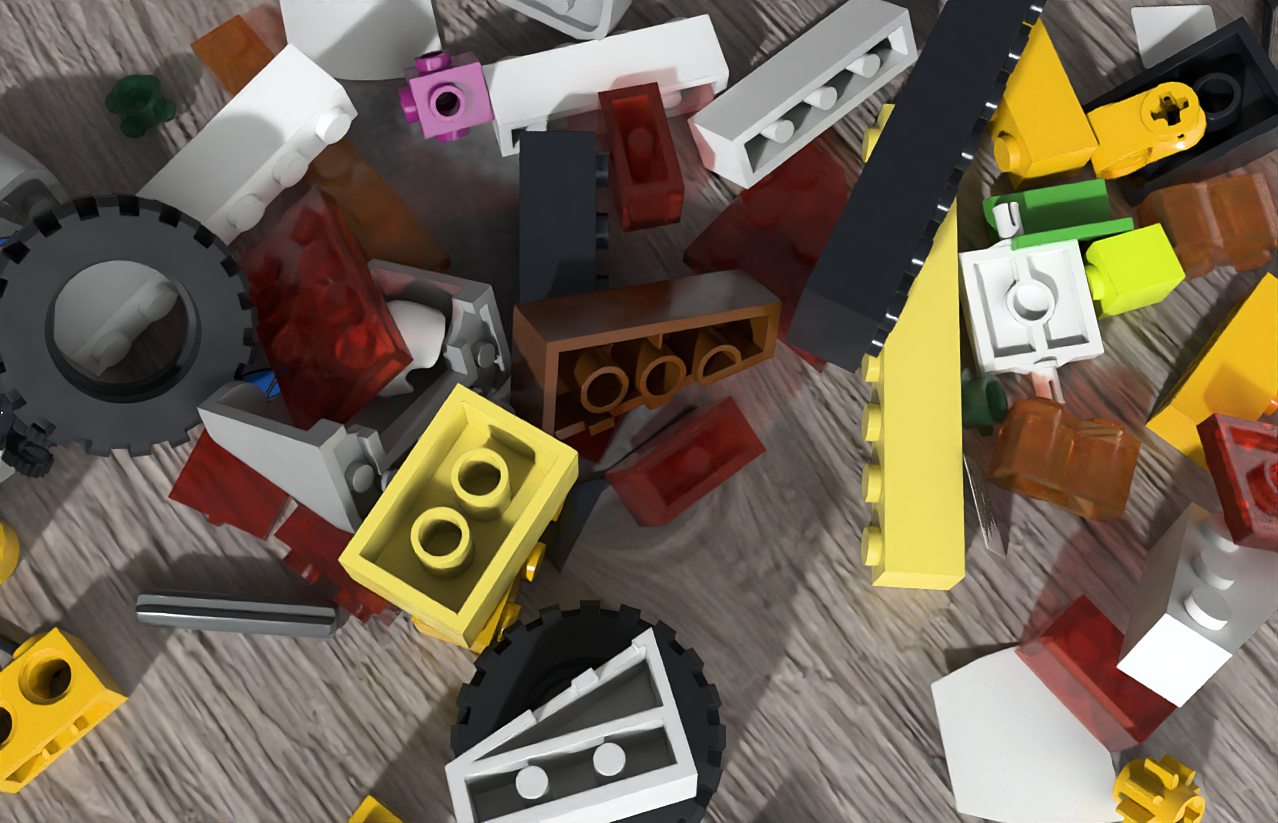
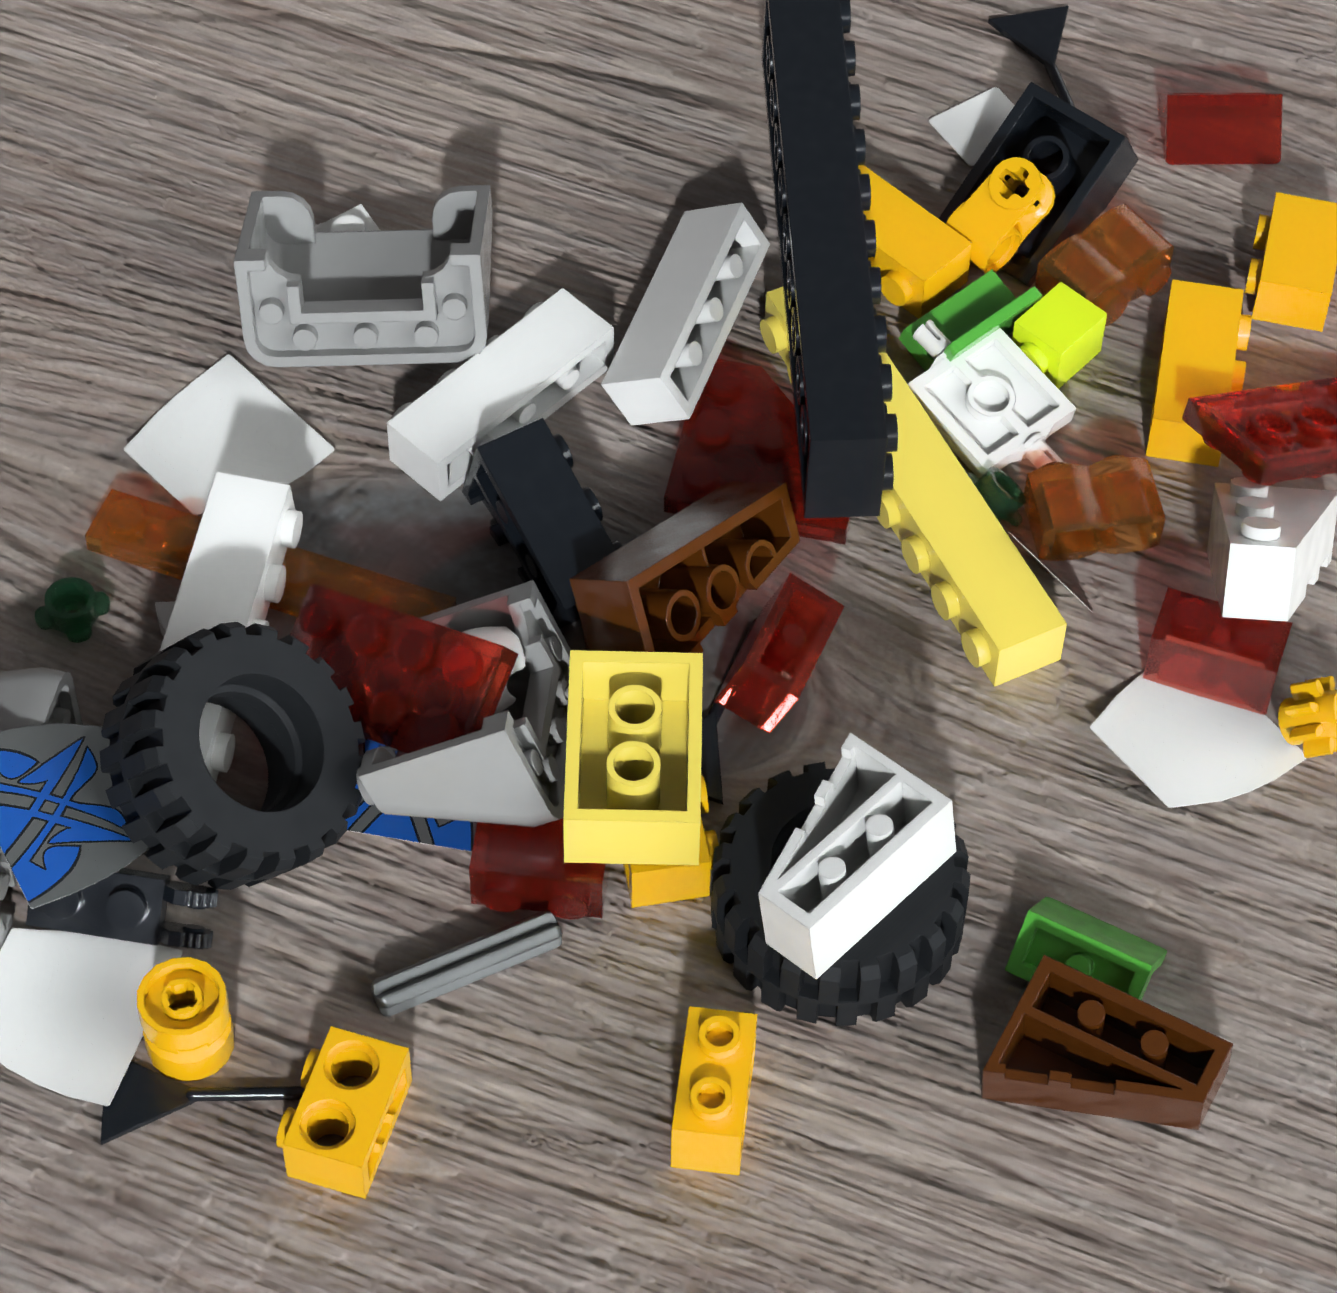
camera: 25 degrees left, 15 degrees down
clear red piece [168,427,289,541] -> none
brick [397,49,495,142] -> none
clear red brick [597,82,685,233] -> none

